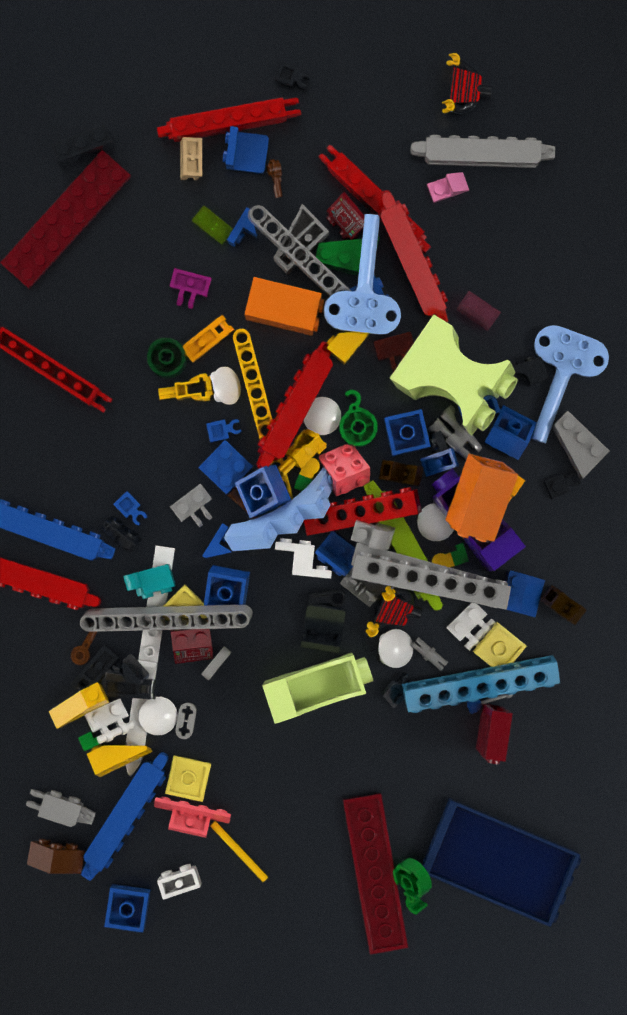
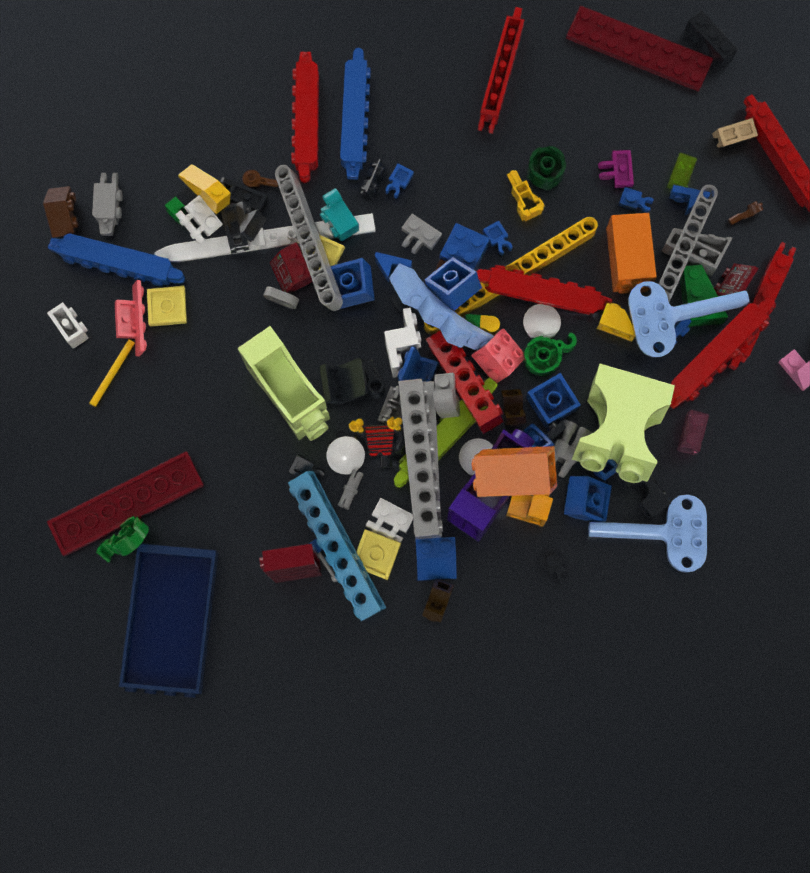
camera: 75 degrees right, 10 degrees down
yellow slope [87,745,152,777] -> none
blue brick [104,884,151,933] -> none
white dish [139,696,178,735] -> none
light grey beam [176,702,197,739] -> none
light orange plate [183,315,235,363] -> none
white dish [210,367,241,405] -> none
blue bracket [223,126,269,174] -> none
yellow piece [278,429,327,476] -> none
clear red hinge [373,332,414,372] -> none
leg [431,543,469,567] -> none
light grey wedge [552,411,610,480] -> none
none -> blue plate [618,187,654,213]

